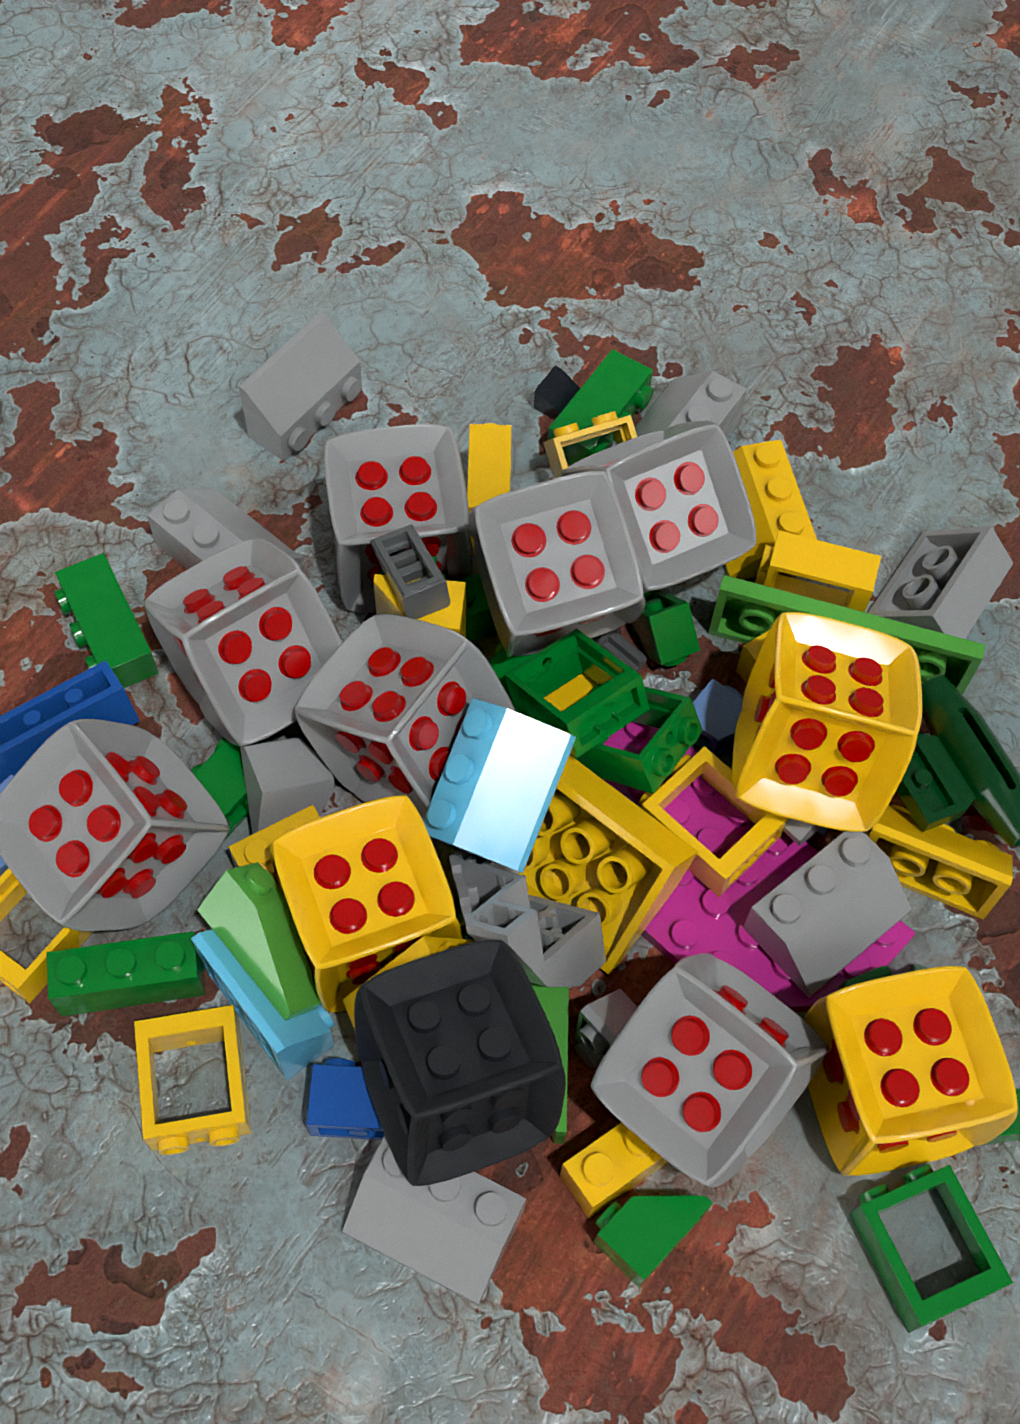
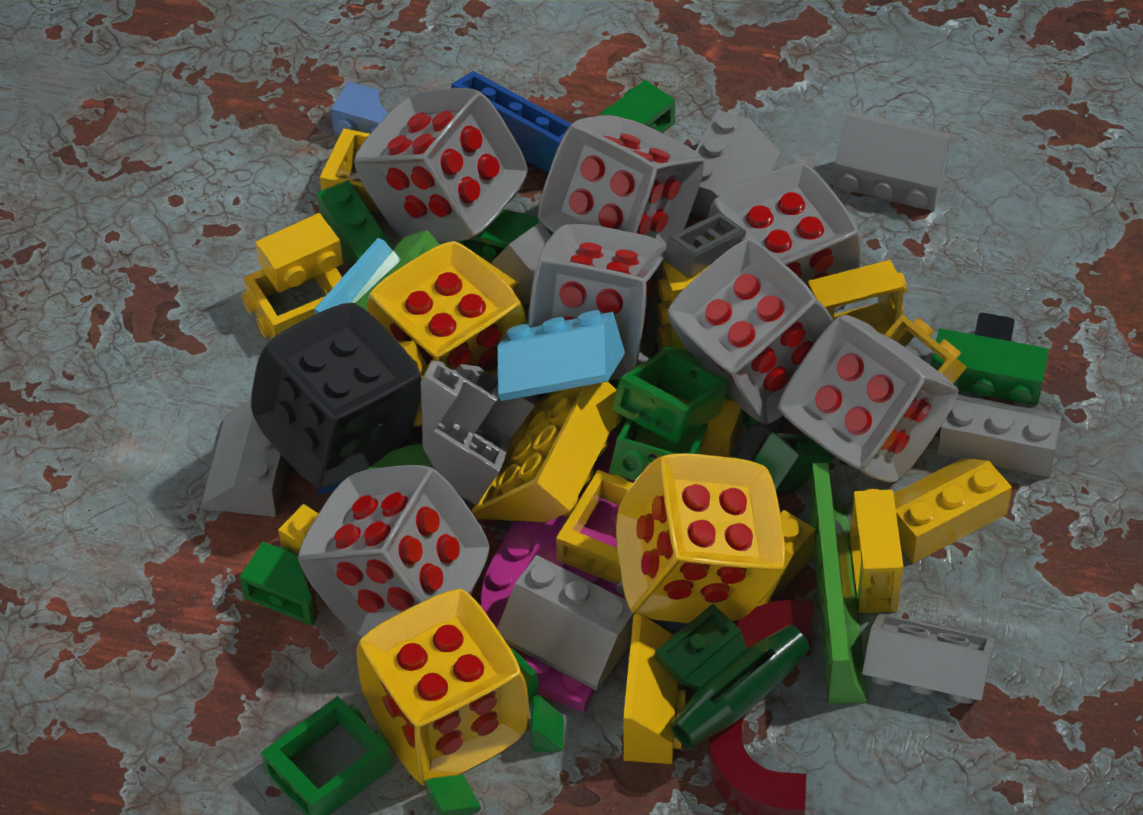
camera: 75 degrees right, 10 degrees down
none -> yellow brick [255,213,343,293]

